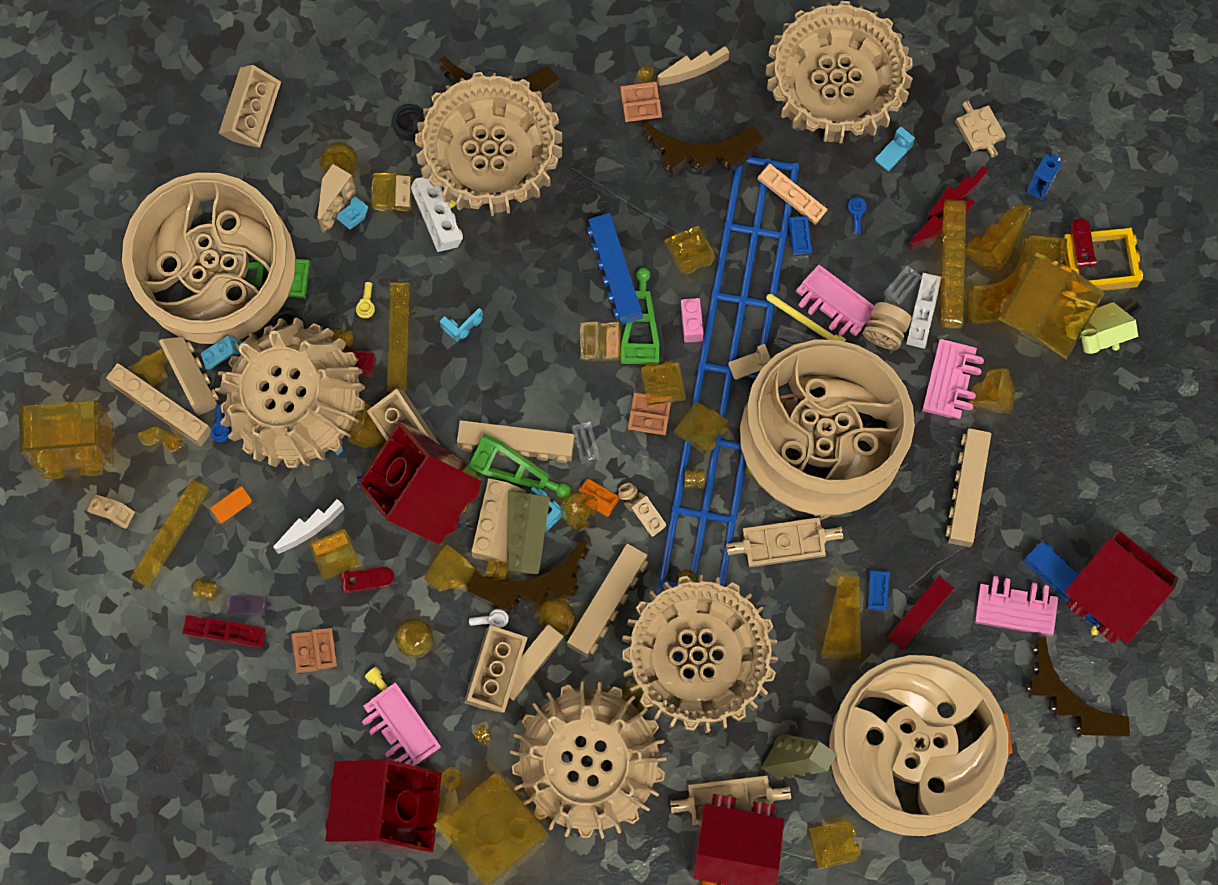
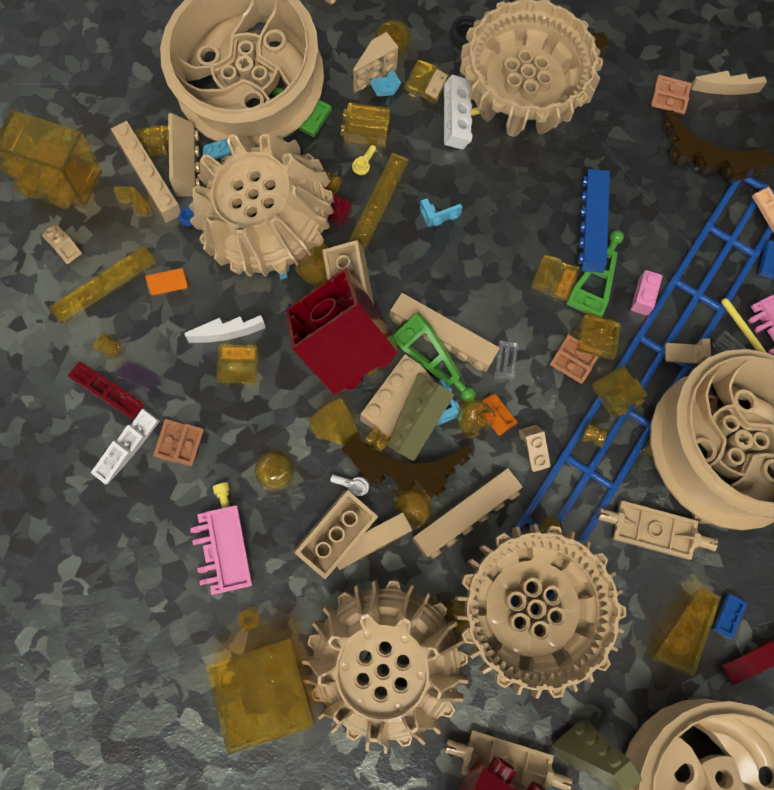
camera: 15 degrees right, 0 degrees up
dark red slope [325,759,442,853] -> none
dark red plate [339,567,395,593] -> none
clear yellow plate [474,725,491,744] -> none
tan plate [618,483,637,500] -> none
clear yellow plate [638,64,653,82] -> none
clear yellow plate [664,226,715,275] -> none
none -> white slope [91,409,160,485]
none -> clear yellow brick [341,103,390,148]

